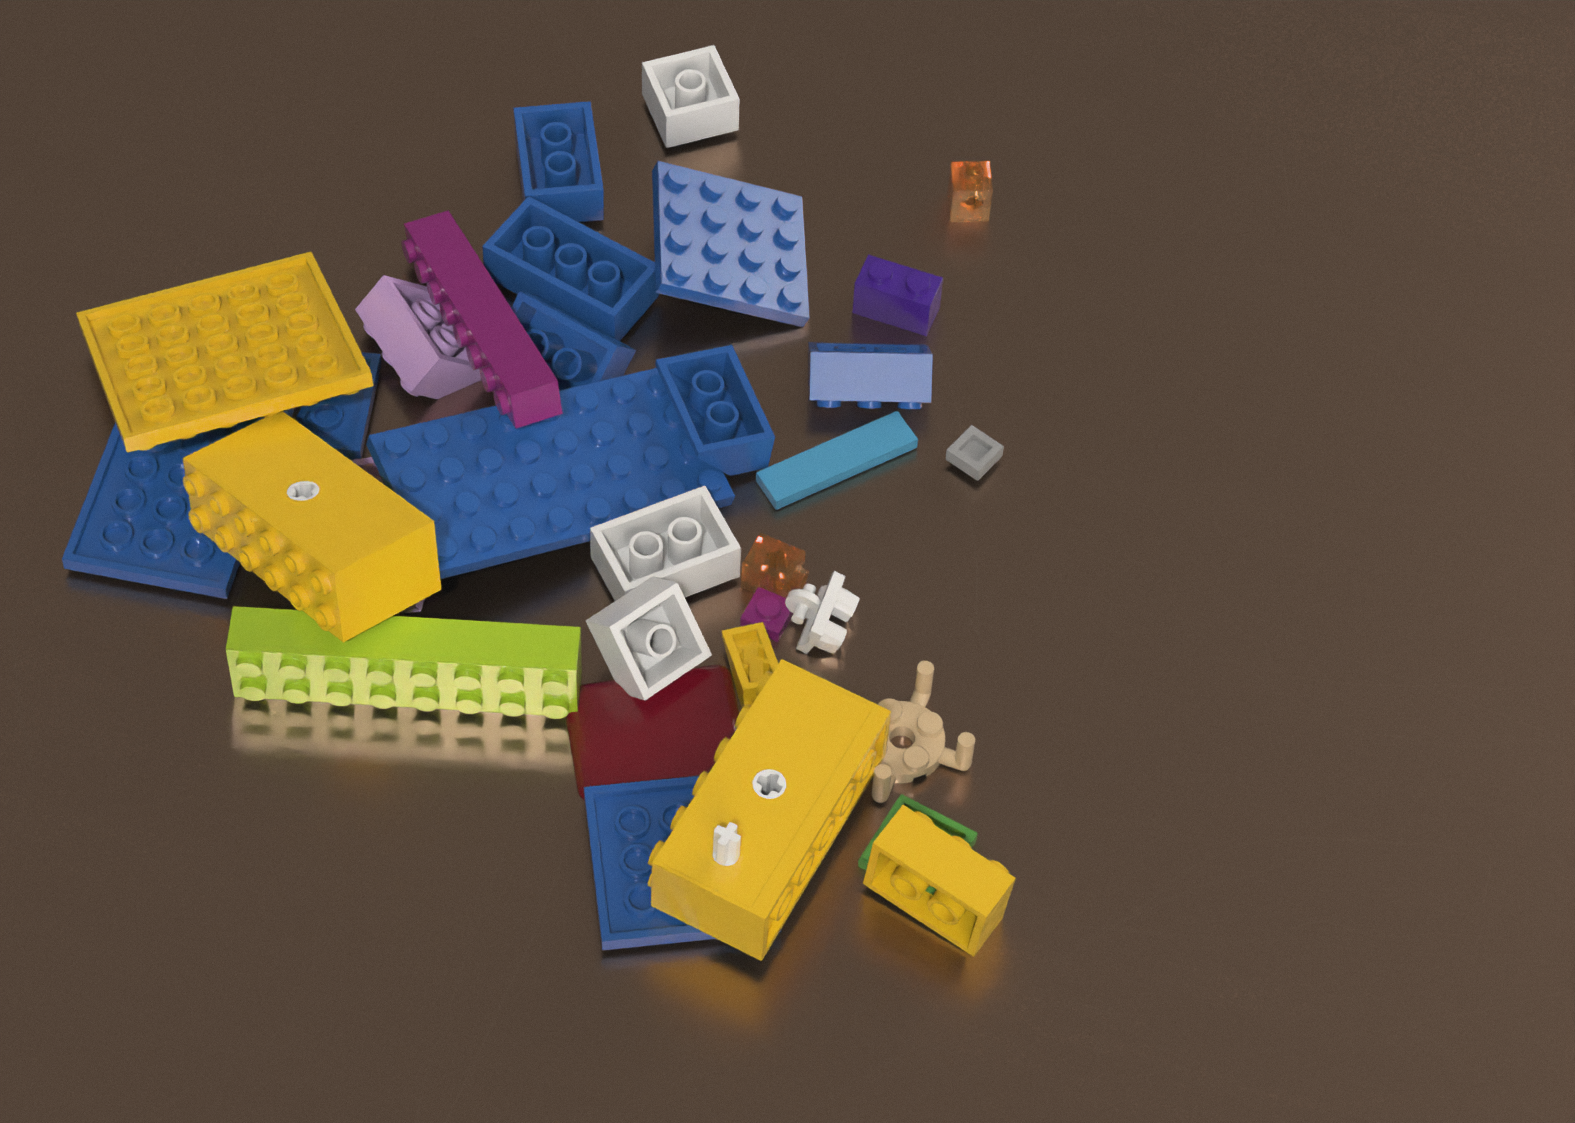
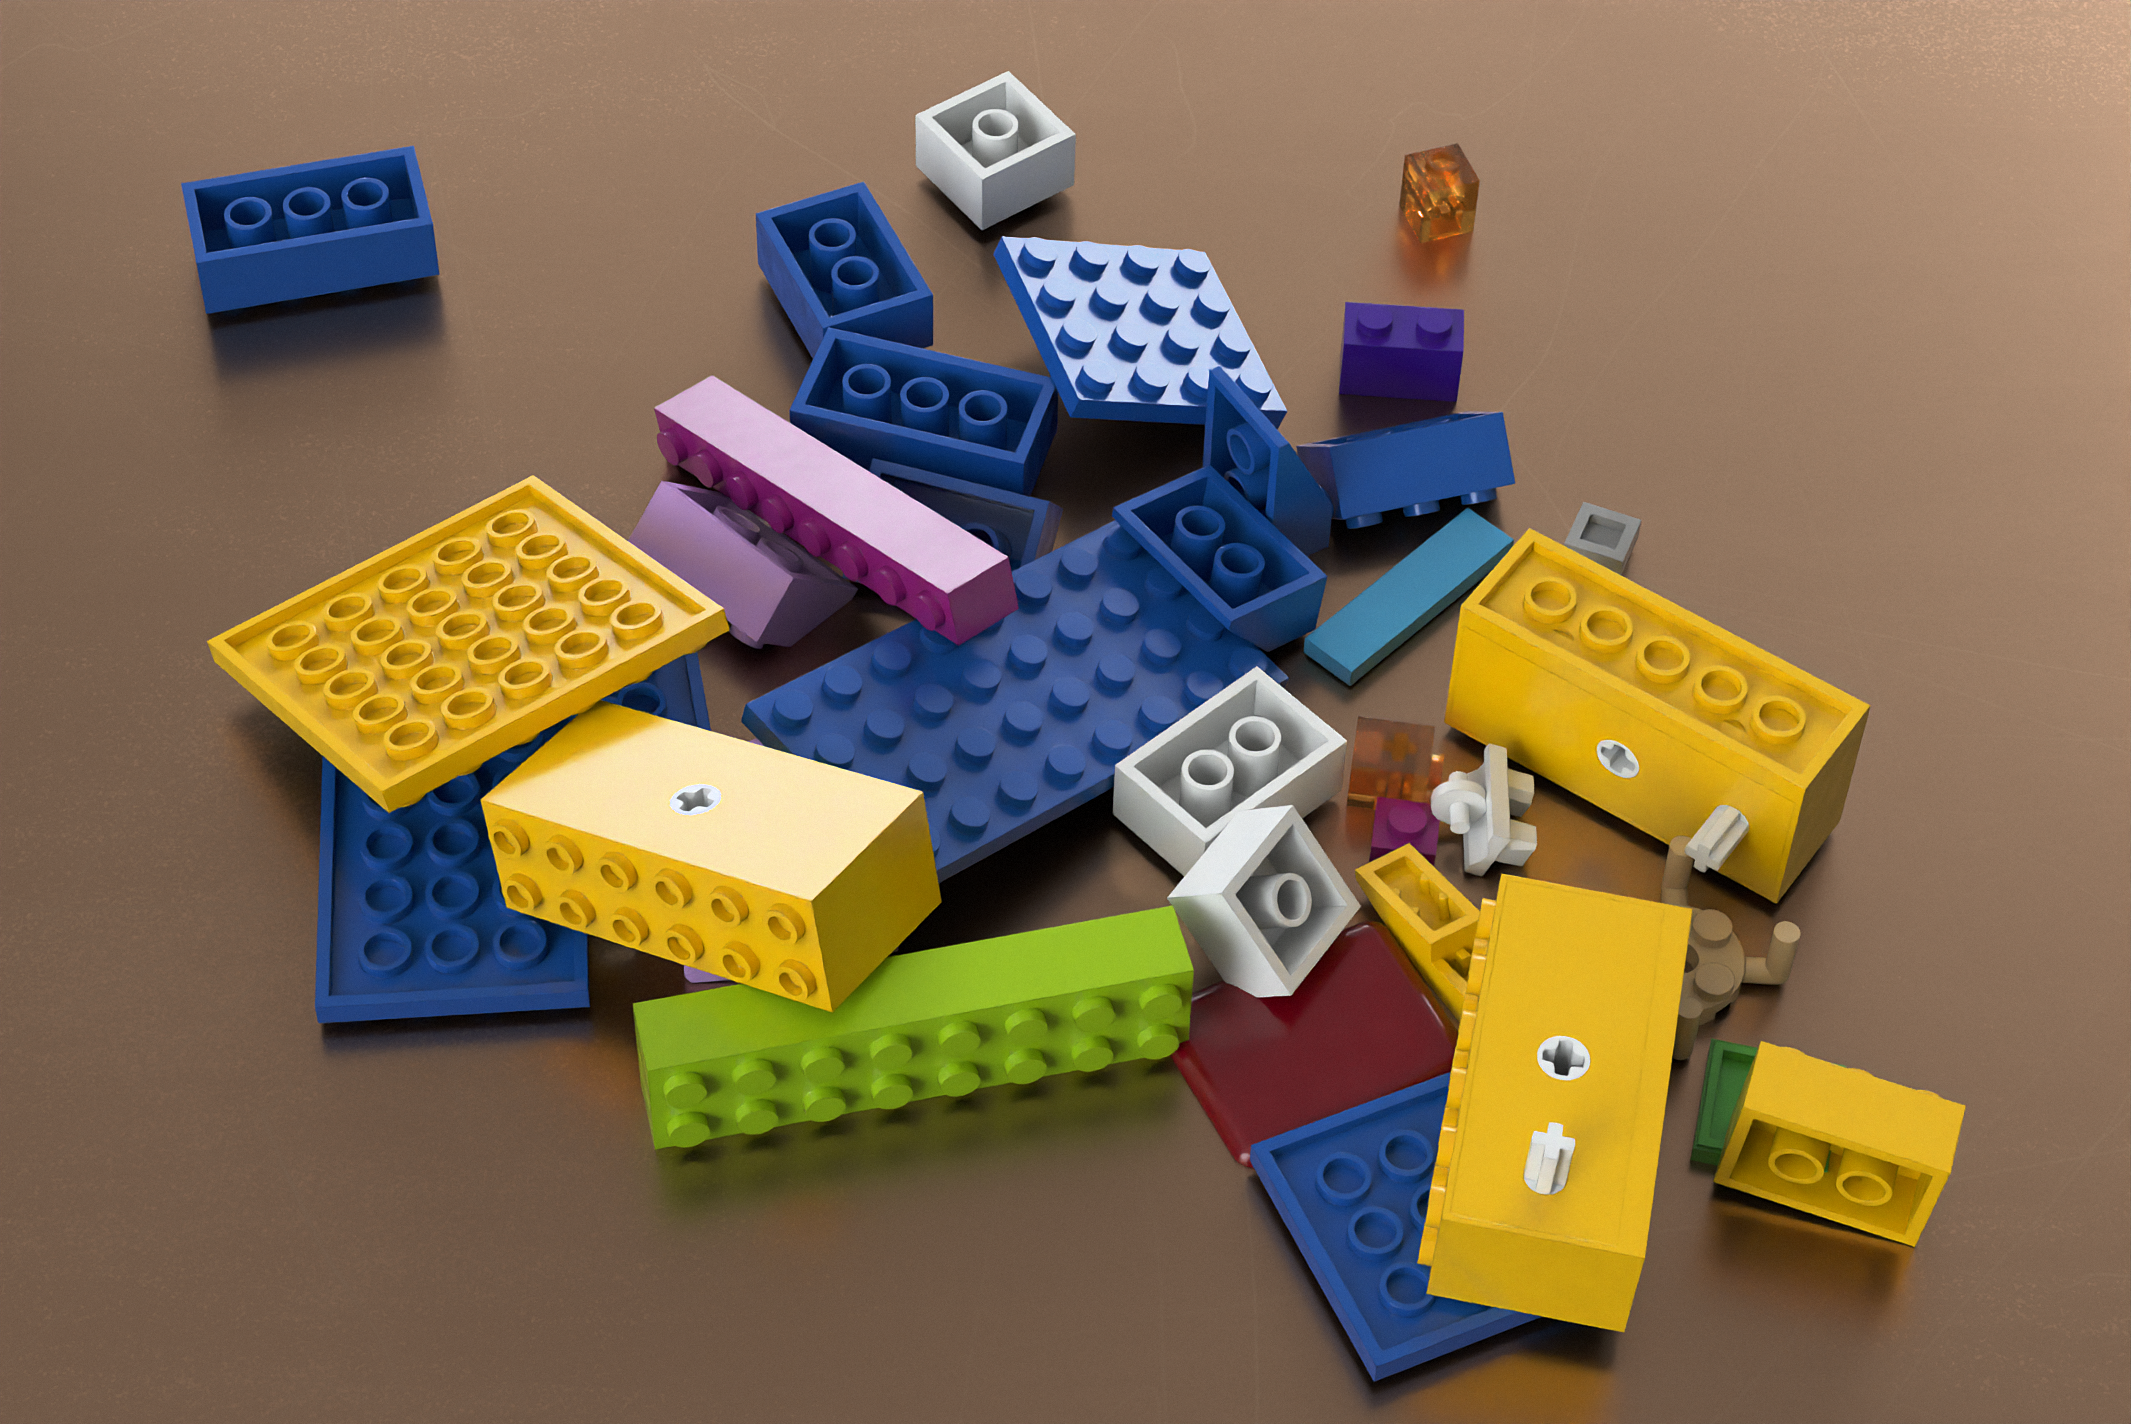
camera: 15 degrees left, 5 degrees down
none -> blue brick [181,146,440,314]
none -> blue slope [1203,365,1334,556]
none -> yellow piece [1444,528,1871,904]

